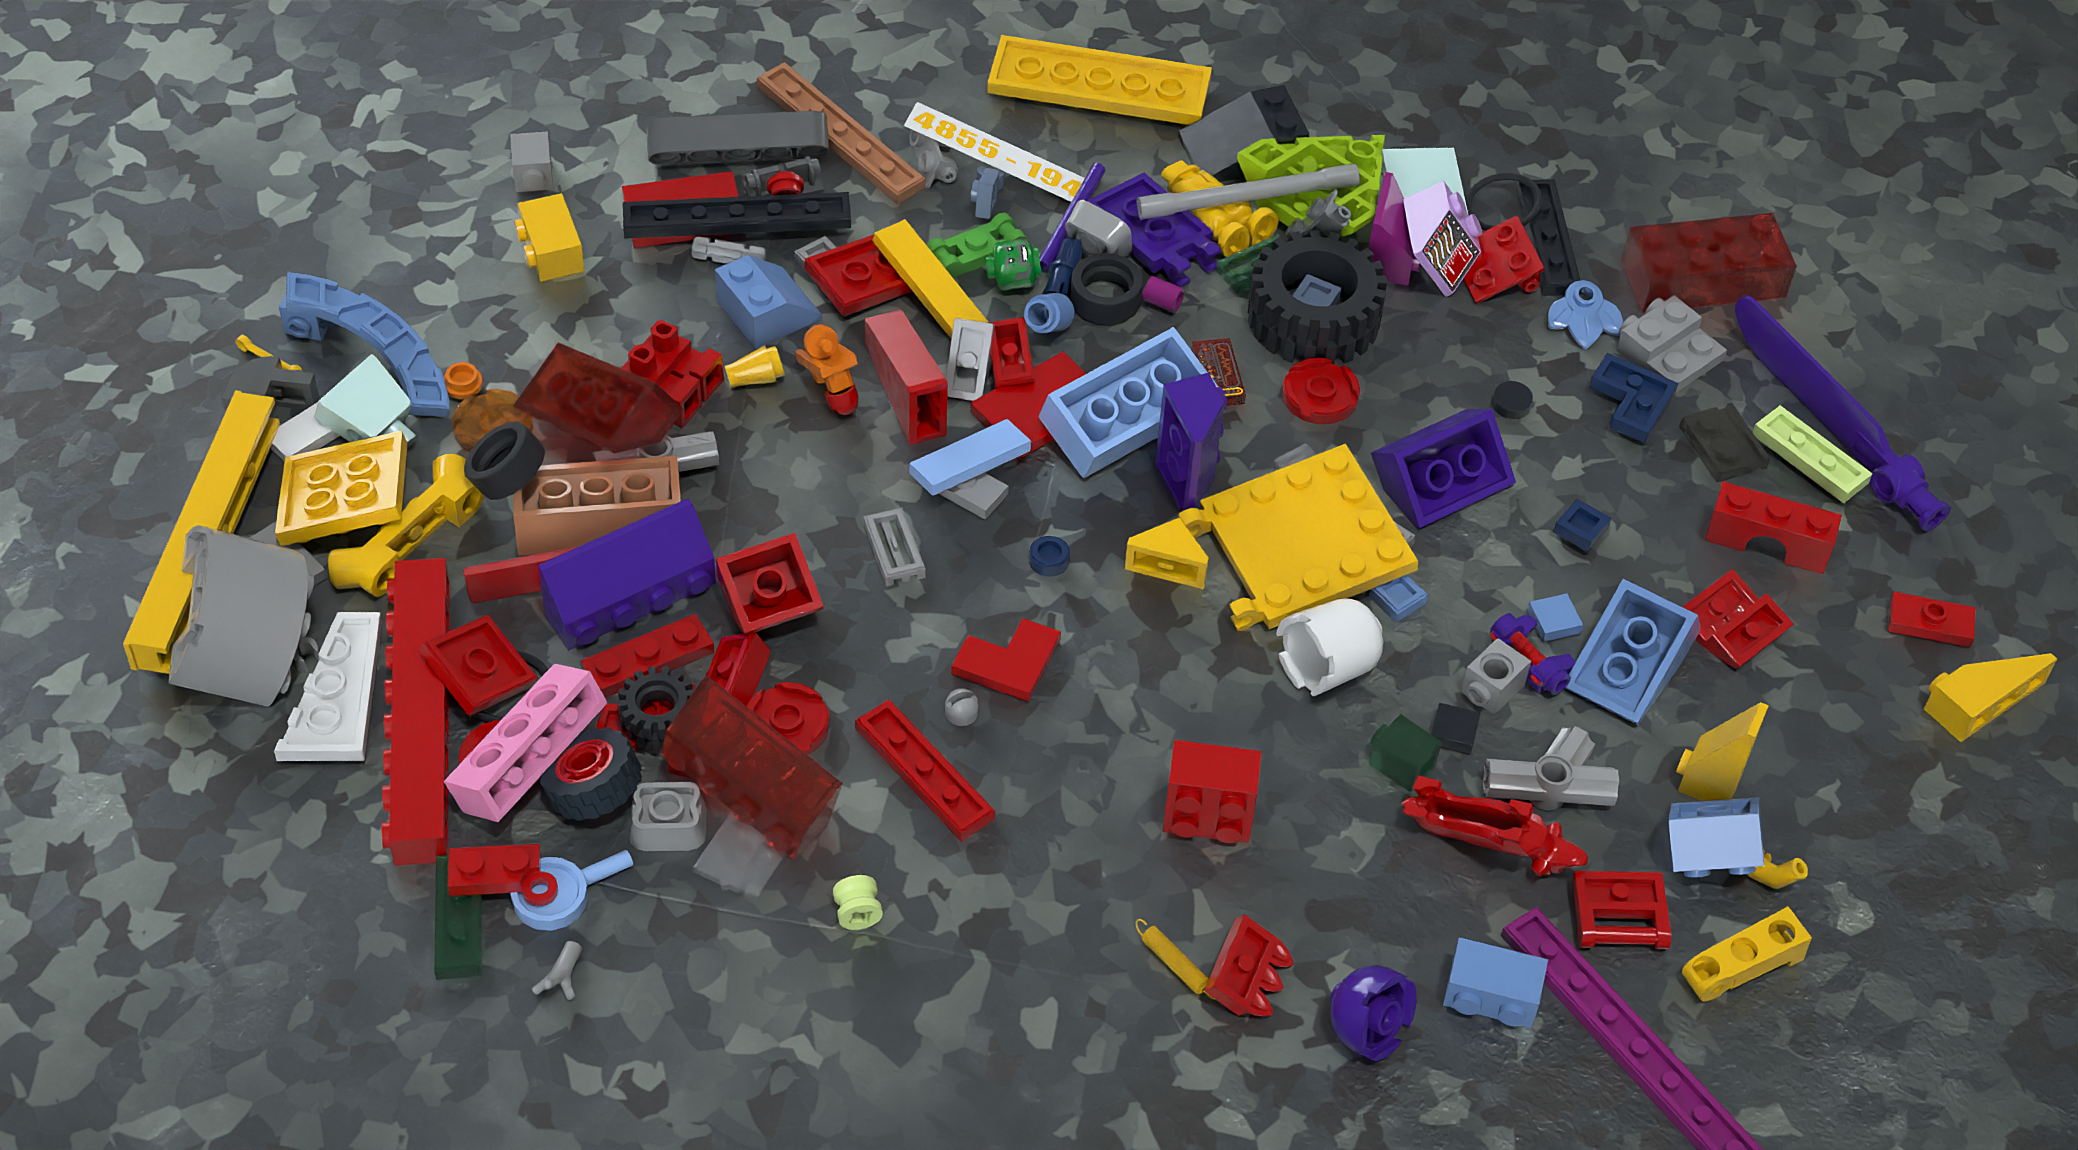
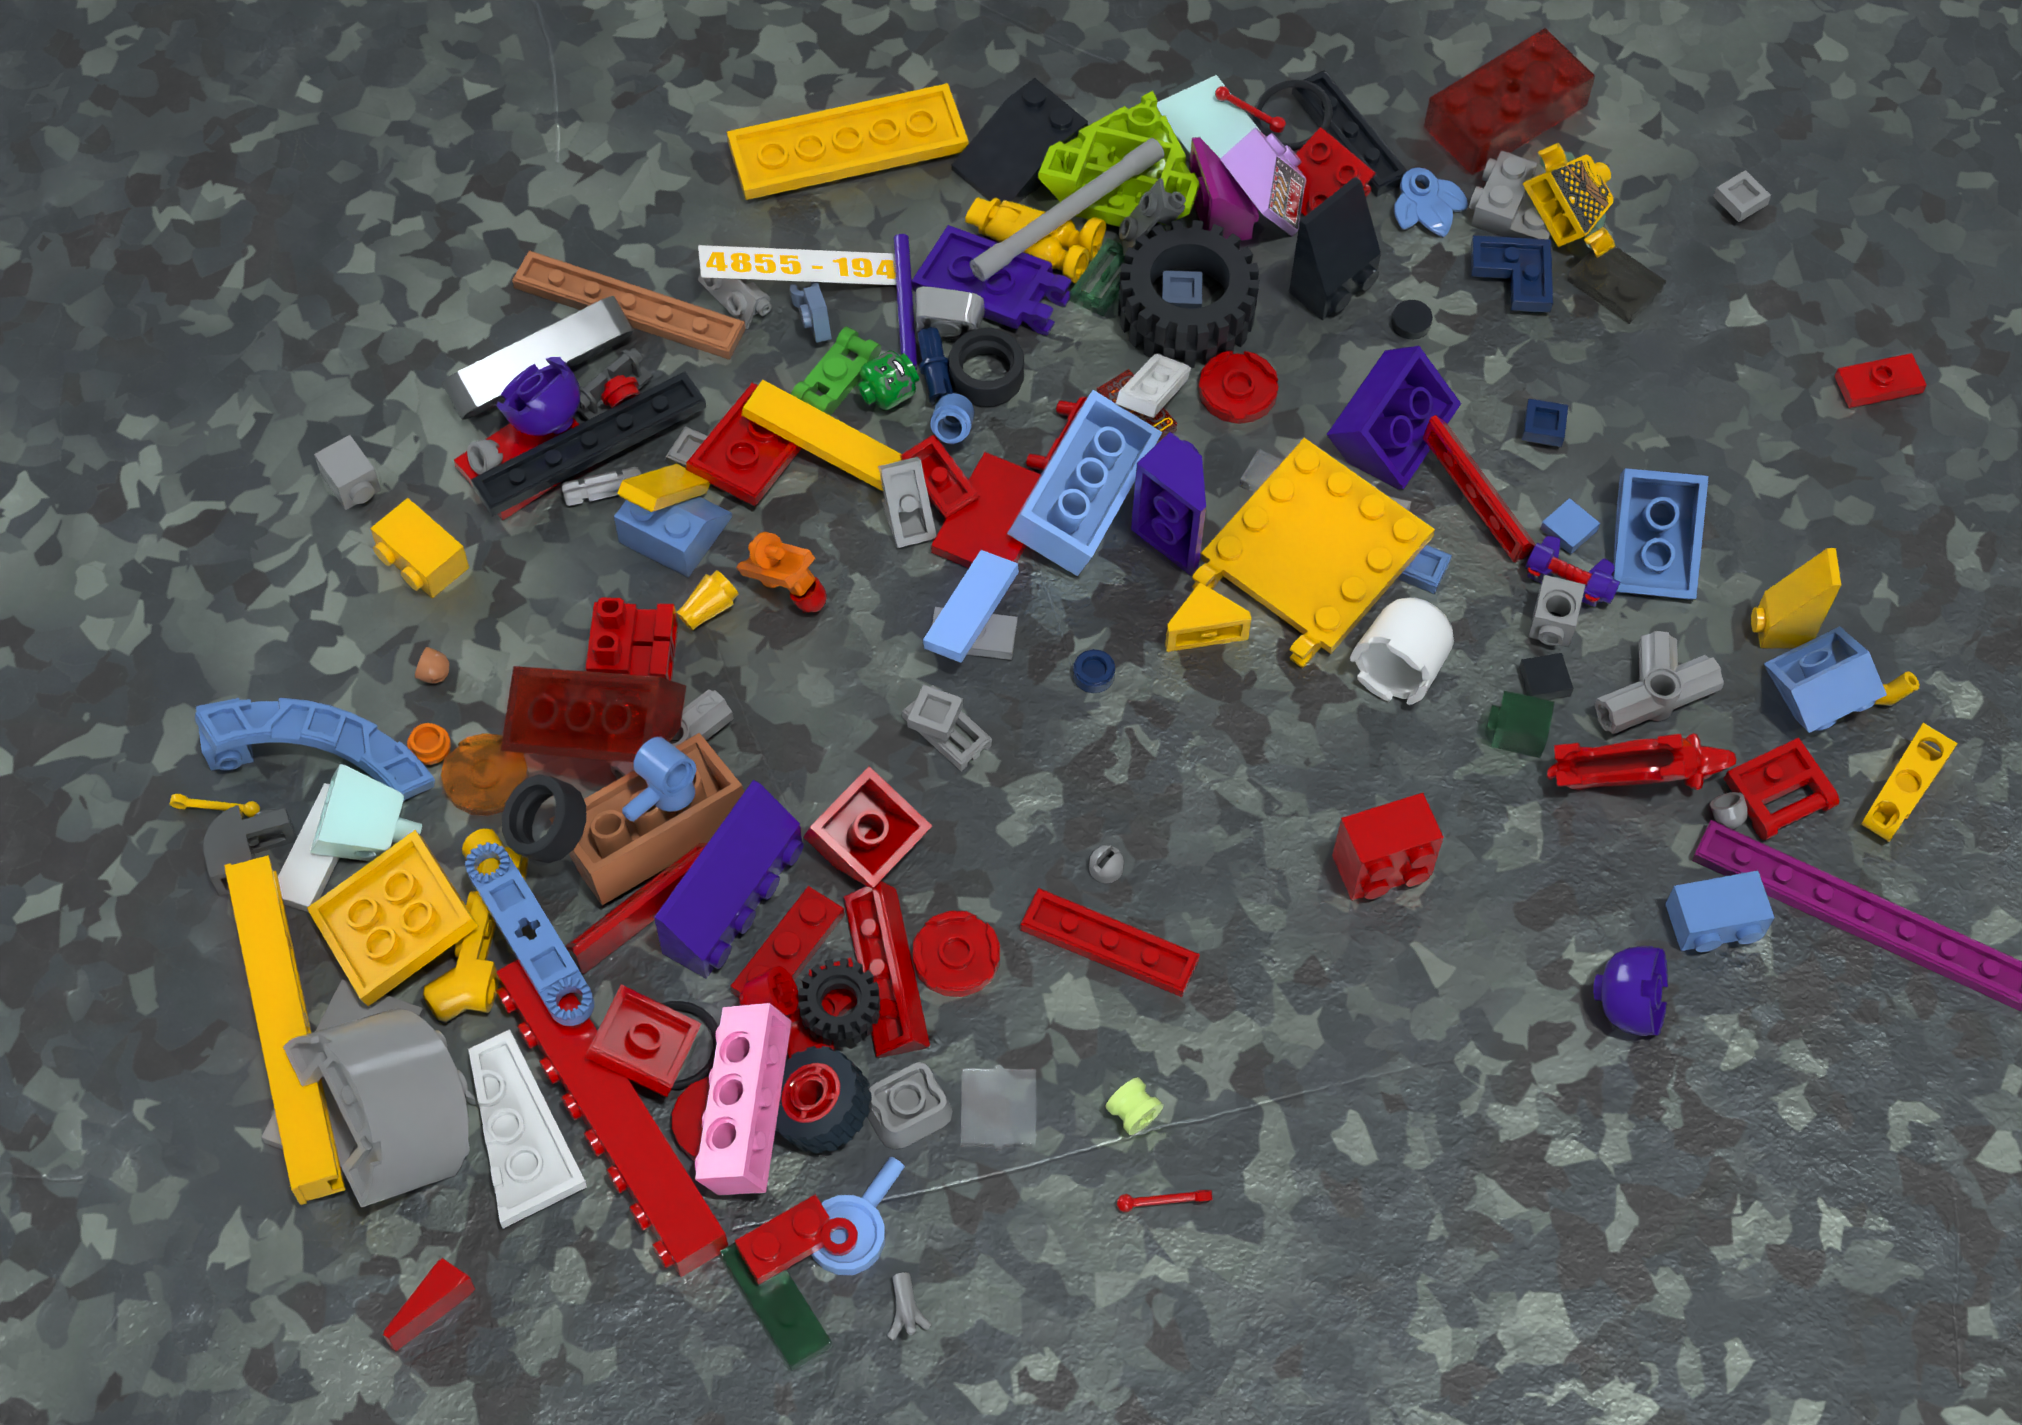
camera: 25 degrees left, 10 degrees up
clear red slope [661,676,843,860] -> none
red slope [865,310,948,445] -> none
red tile [951,618,1061,702] -> none
yellow piece [1136,919,1215,1000] -> none
magenta hinge [1142,276,1185,313] -> none
red plate [1204,914,1294,1016] -> none
red slope [1683,569,1794,669] -> none
red arch [1704,481,1842,574] -> none
dark purple piece [1735,295,1951,532] -> none
yellowish green plate [1752,405,1872,503] -> none
yellow slope [1924,653,2057,742] -> none
none -> red slope [383,1258,475,1352]
none -> nougat hinge [415,647,449,684]
none -> medium blue piece [465,842,594,1026]
none -> light grey hinge [467,440,503,474]
none -> dark purple cylinder [497,357,581,436]
none -> yellow tile [617,463,710,512]
none -> medium blue piece [622,737,696,822]
none -> red hat [739,966,799,1015]
none -> light grey plate [907,684,963,741]
none -> white tile [1116,354,1191,418]
none -> red hinge [1116,1190,1213,1212]
none -> red hinge [1215,86,1286,133]
none -> black slope [1289,176,1381,320]
none -> red slope [1423,415,1536,563]
none -> torso [1522,143,1615,258]
none -> light grey hinge [1710,792,1748,829]
none -> light grey plate [1713,170,1771,222]

